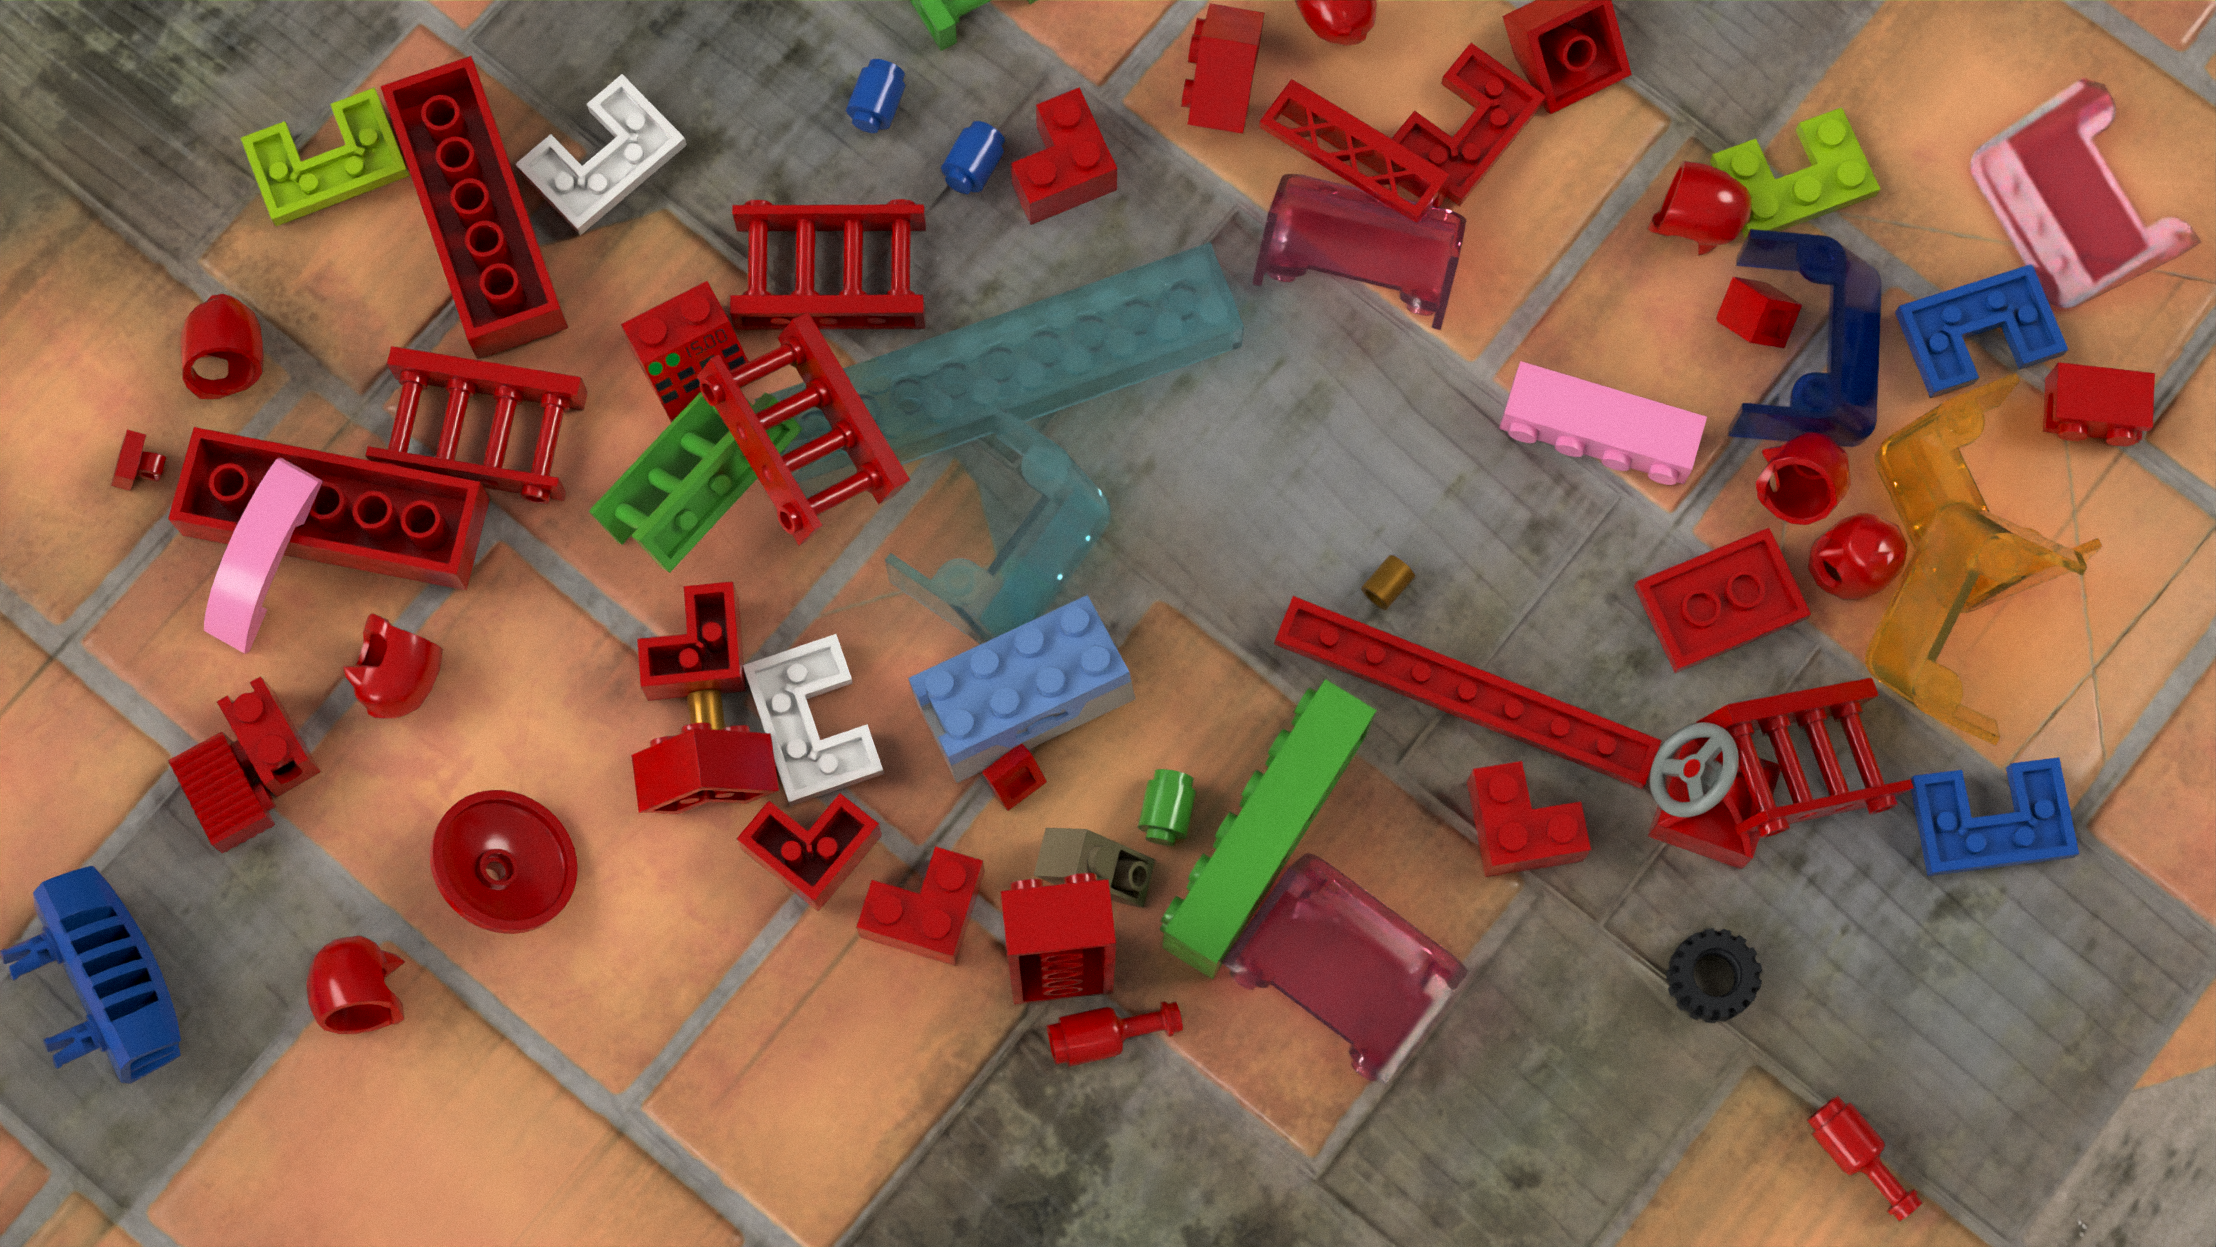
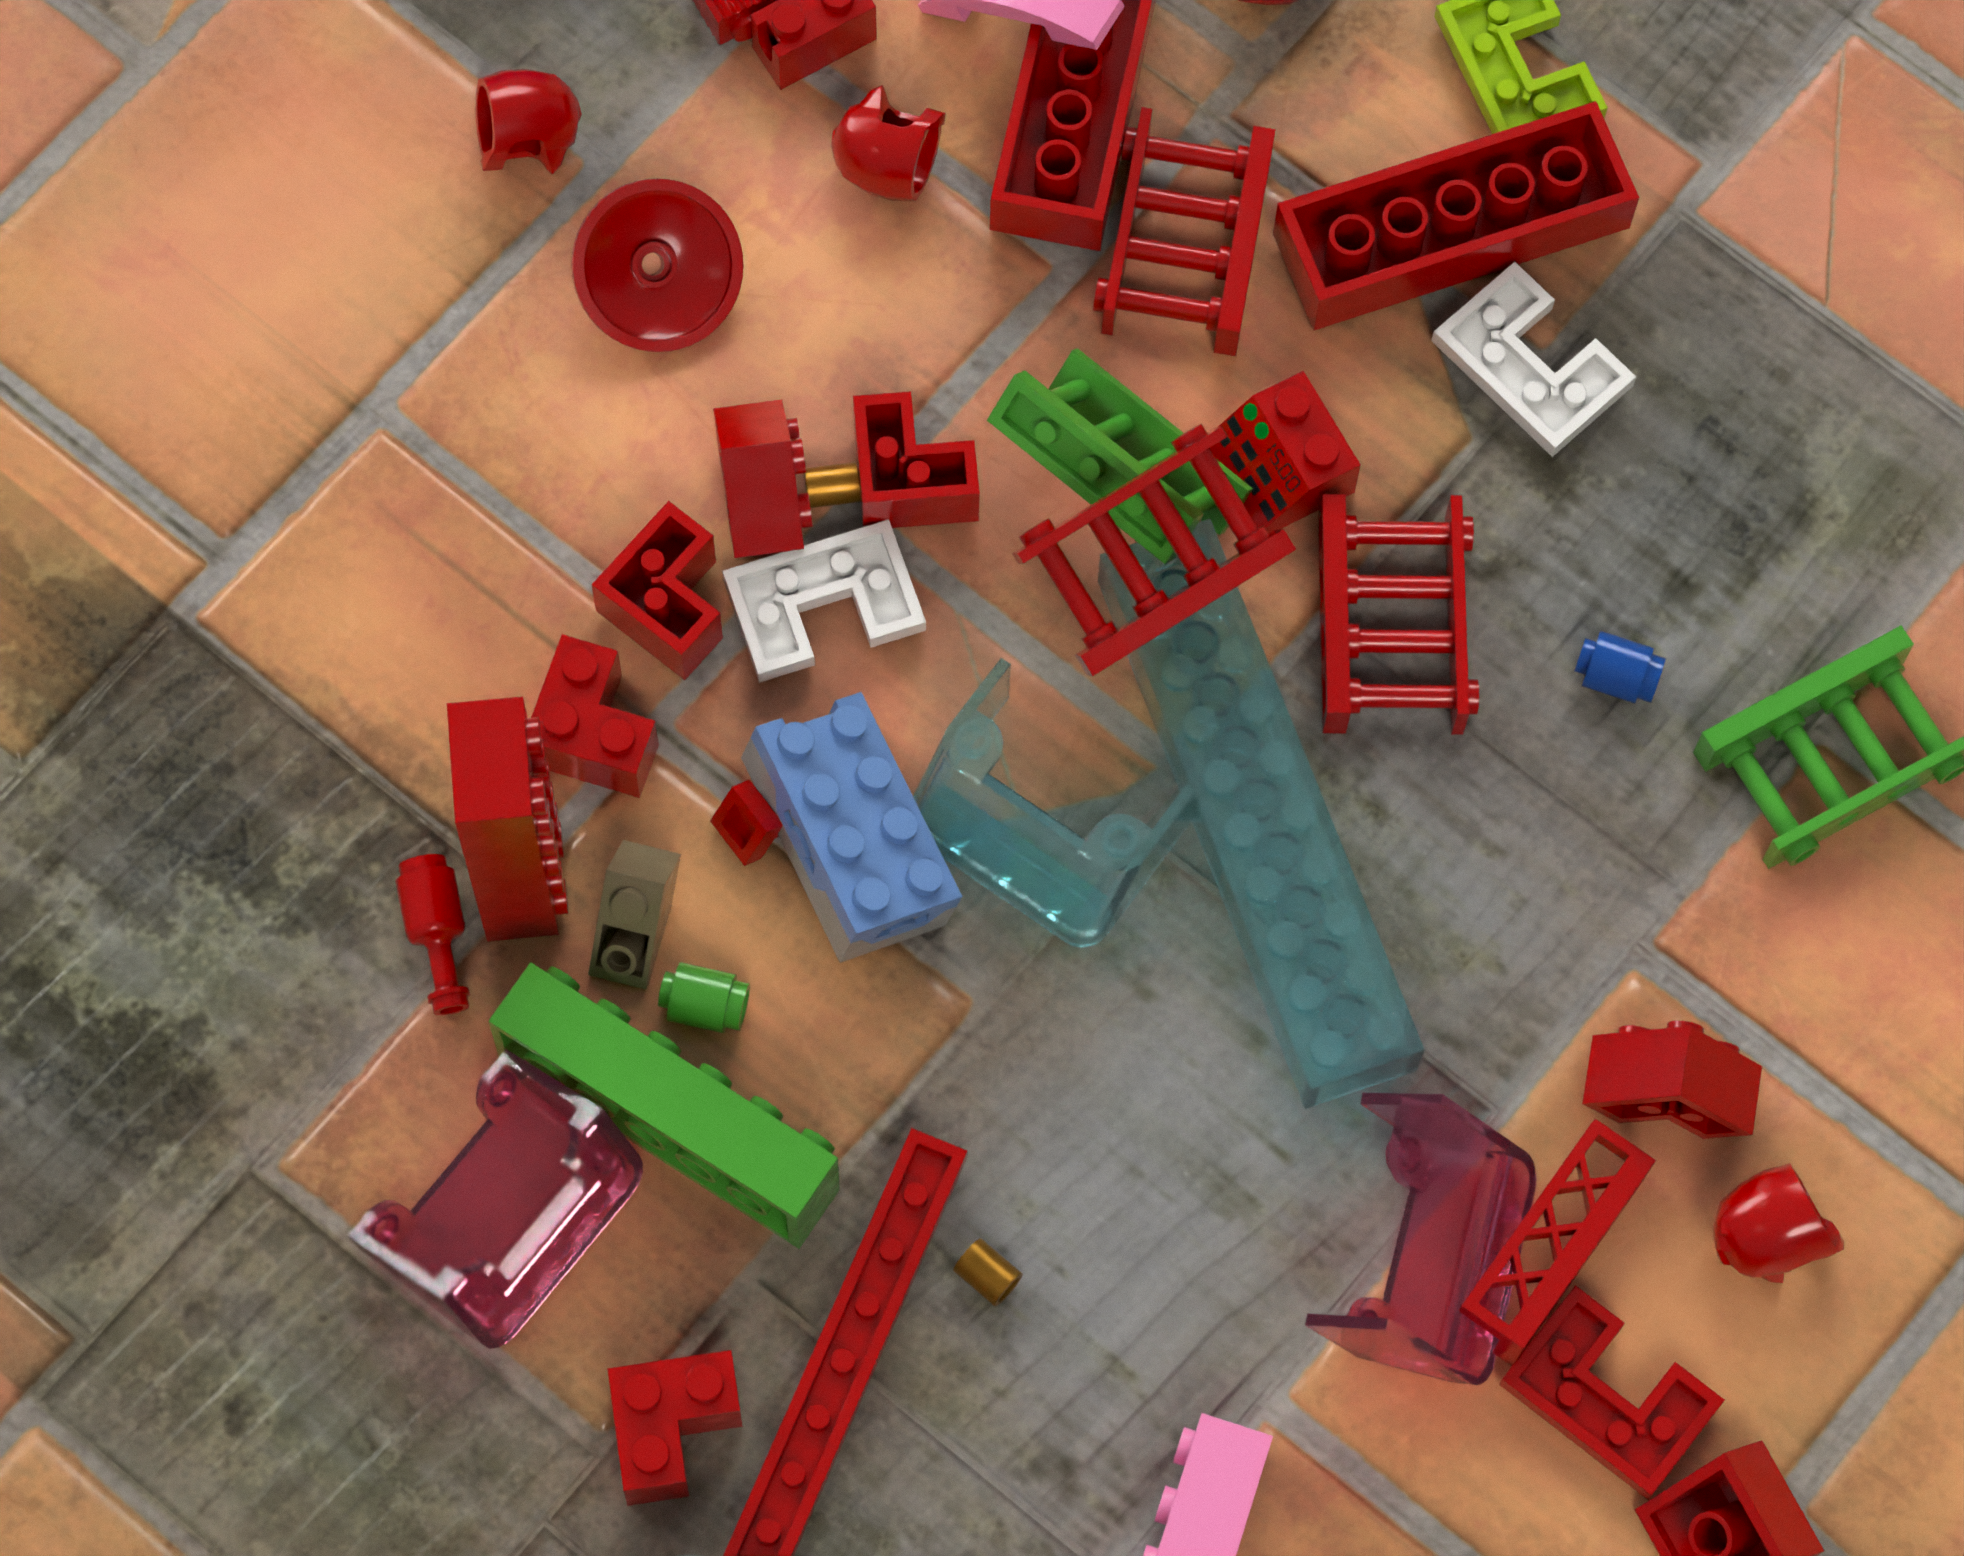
camera: 90 degrees right, 5 degrees down
blue brick [941,121,1005,194] -> none
red brick [1011,87,1118,225] -> none

